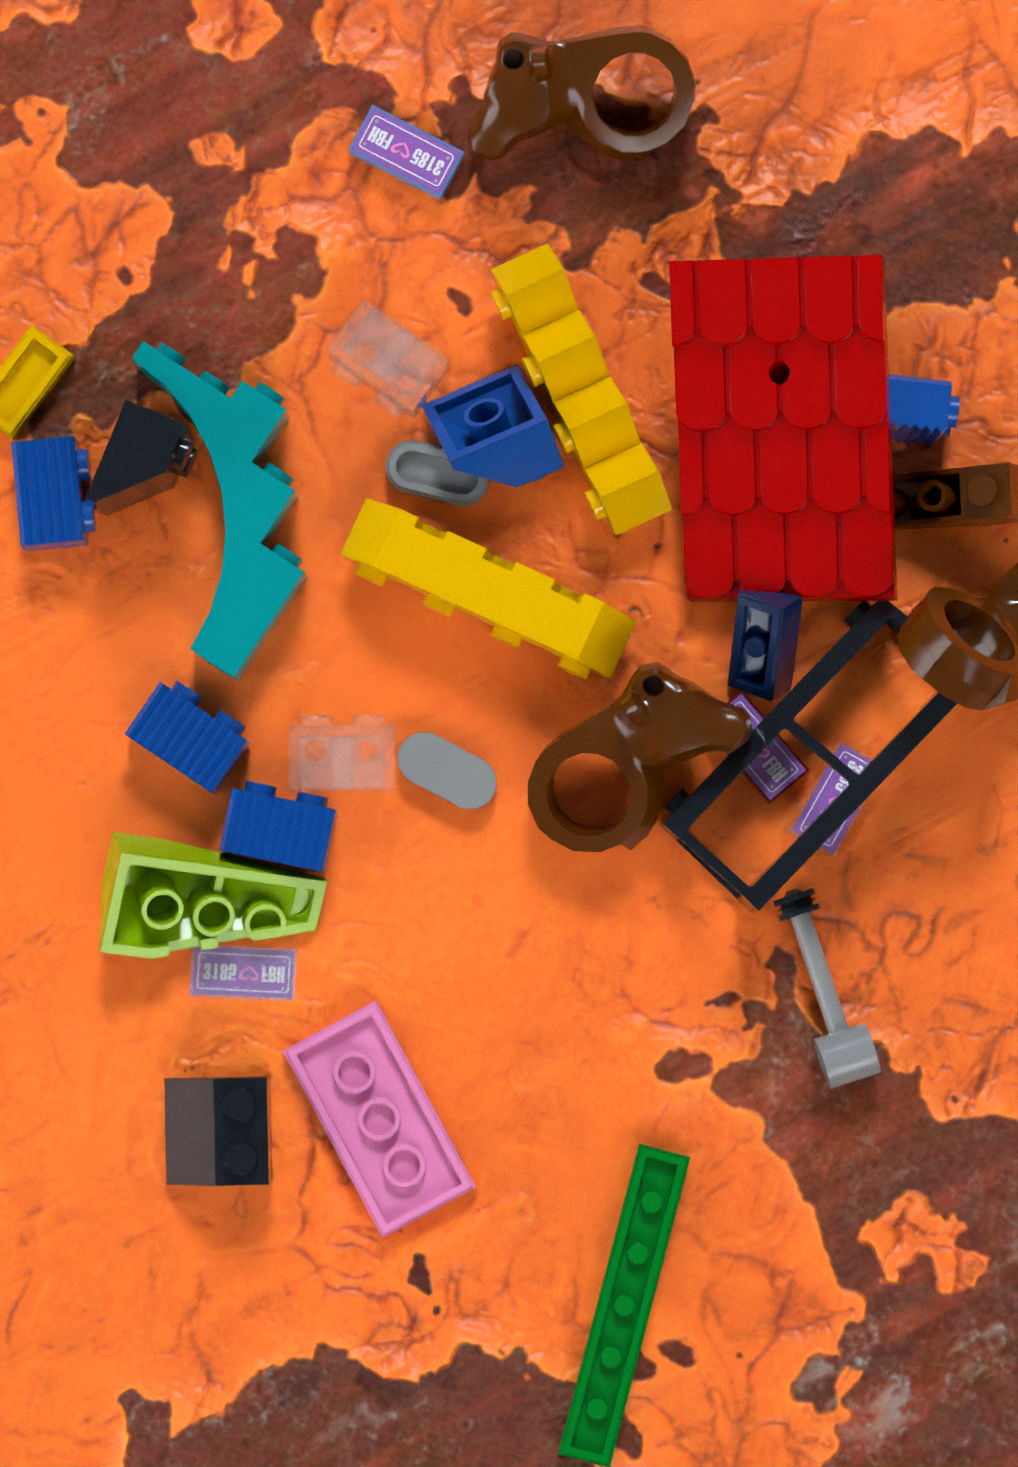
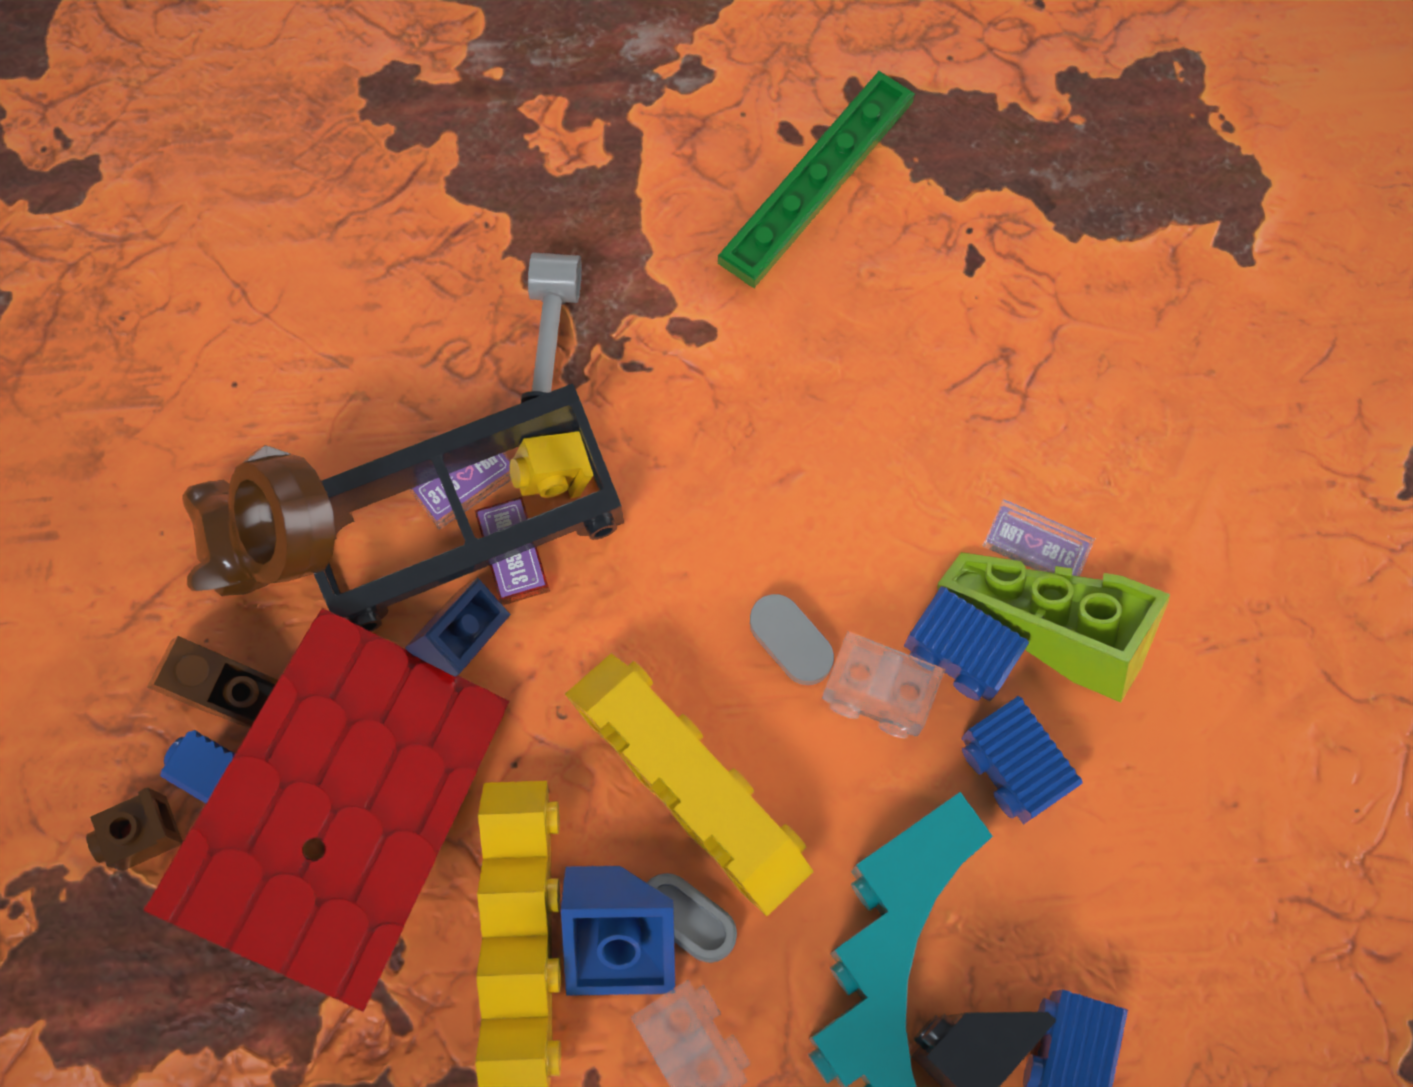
camera: 155 degrees left, 15 degrees down
slope [164,1075,273,1186] -> none
bright pink tile [283,1001,476,1238] -> none
reddish brown animal [528,662,753,852] -> none
none -> reddish brown brick [86,788,183,871]
none -> yellow brick [509,431,593,498]

